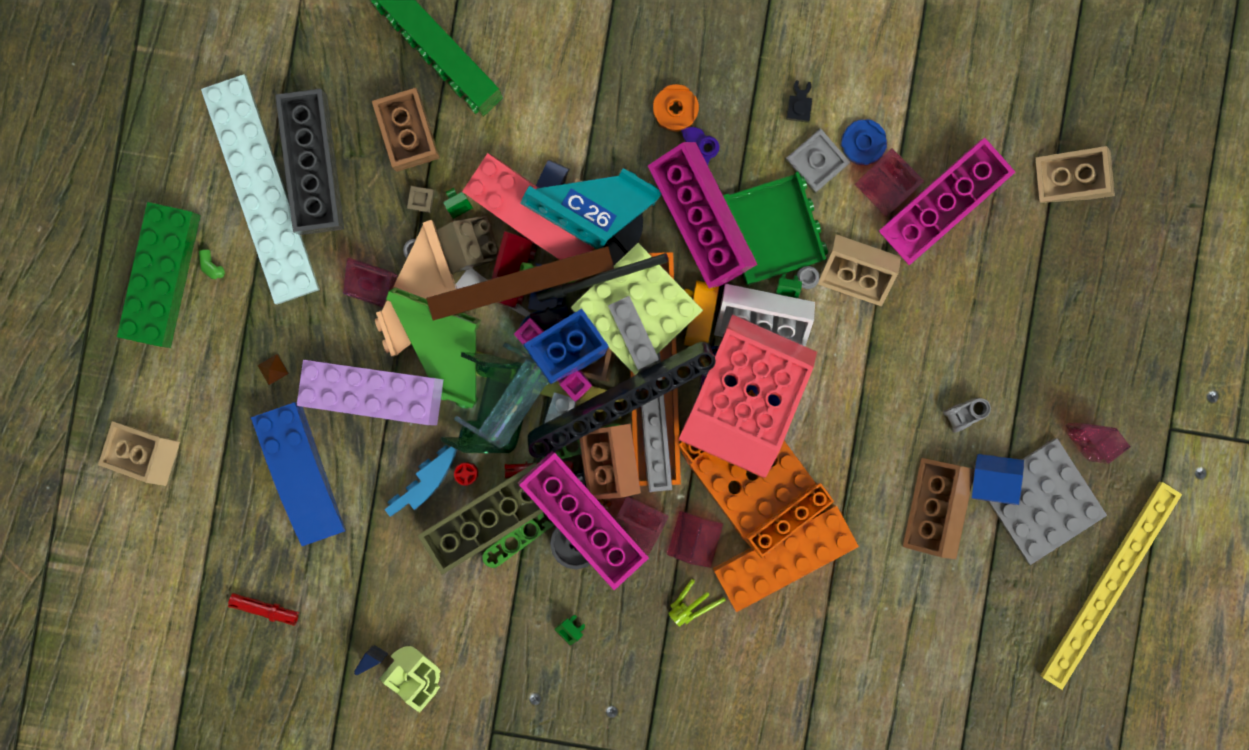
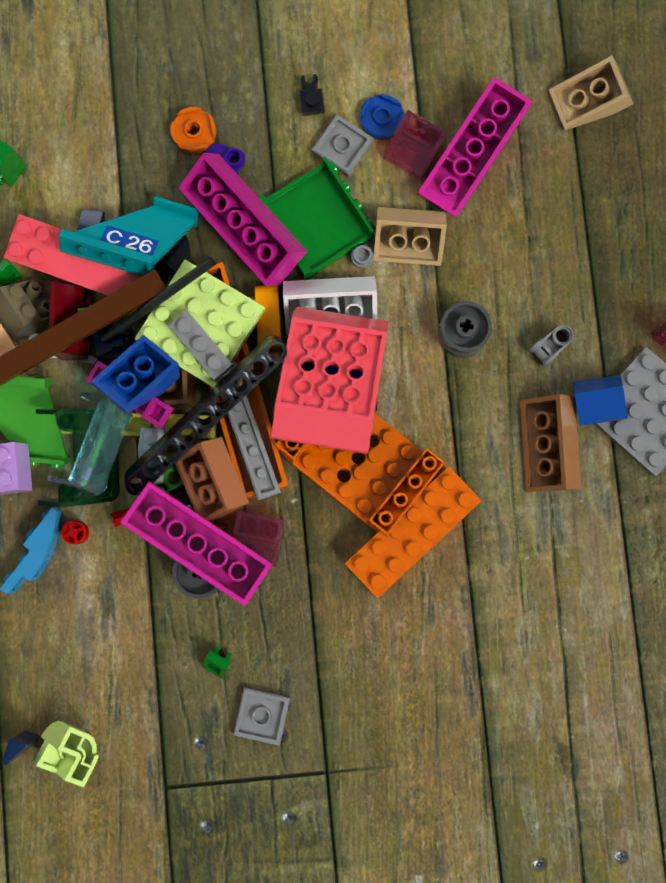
camera: 10 degrees left, 5 degrees down
olive slope [417,462,543,575] -> none
bright green beam [483,512,554,568] -> none
clear pink slope [667,511,723,568] -> none
lime plant [668,579,726,627] -> none
green tile [775,273,802,298] -> none
none -> light grey tile [233,687,290,746]
none -> dark grey wheel [438,301,492,358]

